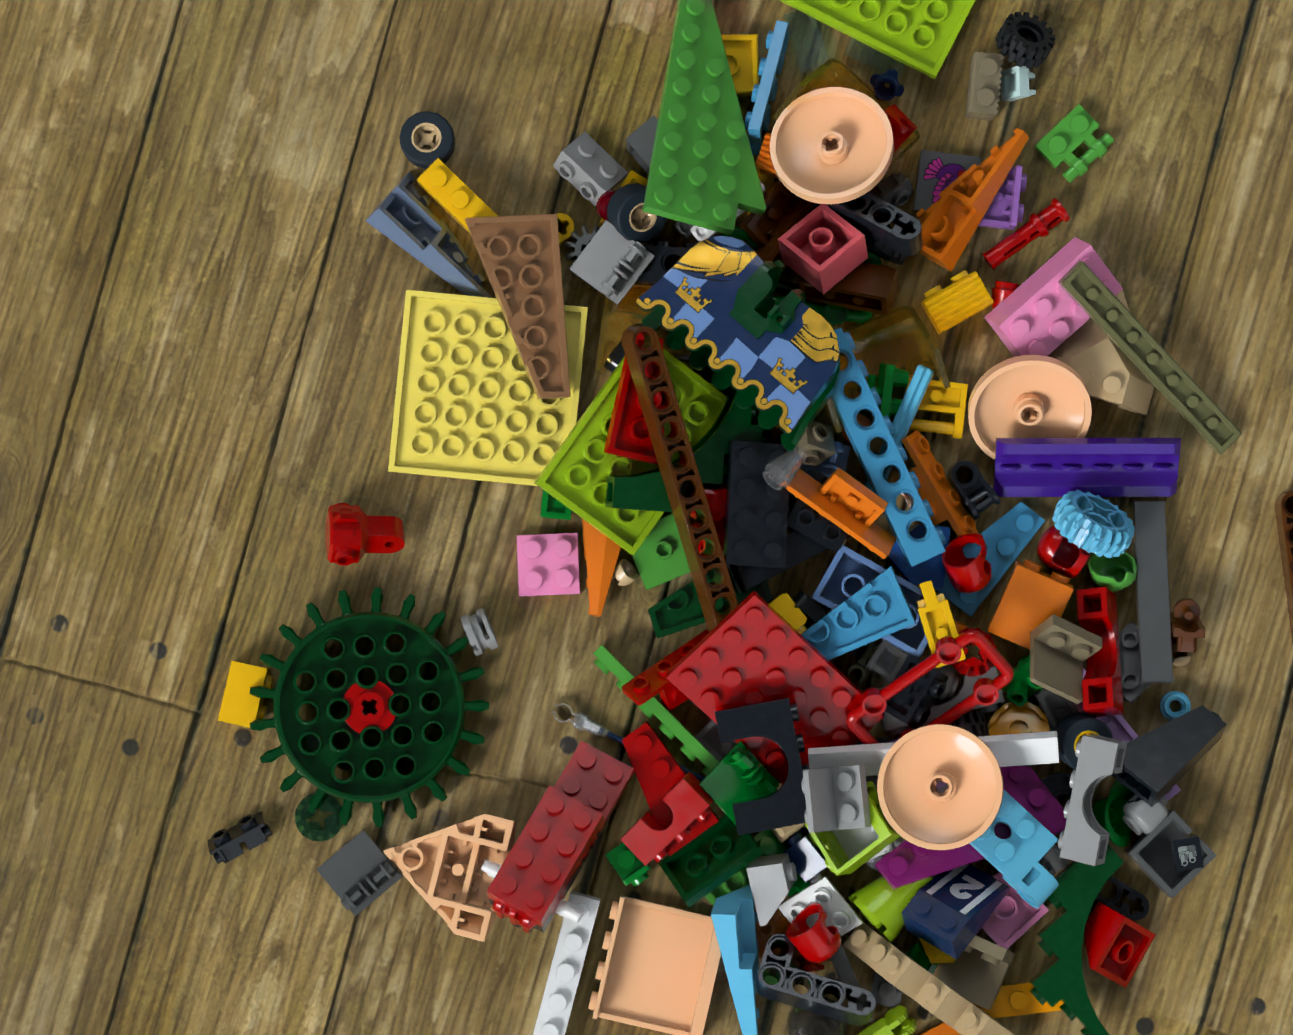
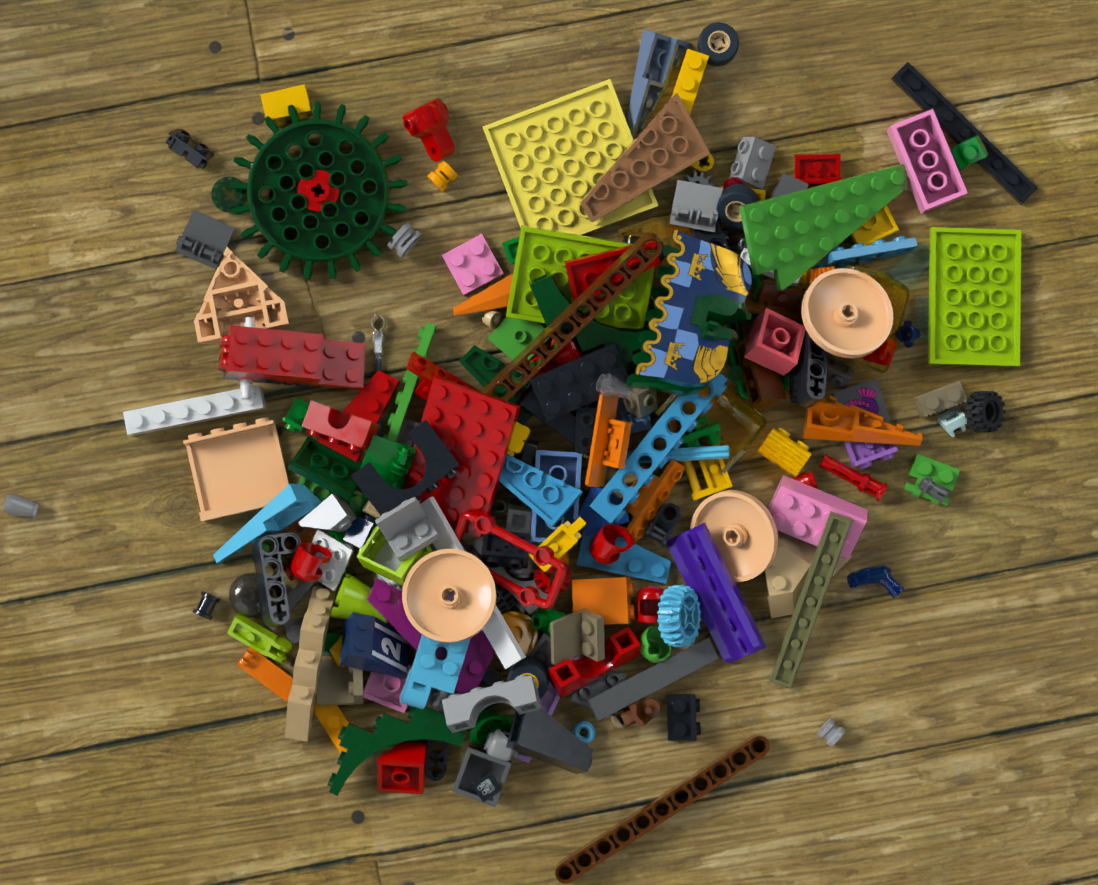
camera: 50 degrees right, 0 degrees up
none -> light orange wheel [427,160,458,192]
none -> black bracket [666,693,701,741]
none -> red bracket [794,153,842,188]
none -> clear blue arm [847,565,904,598]
none -> dark grey pin [918,477,949,503]

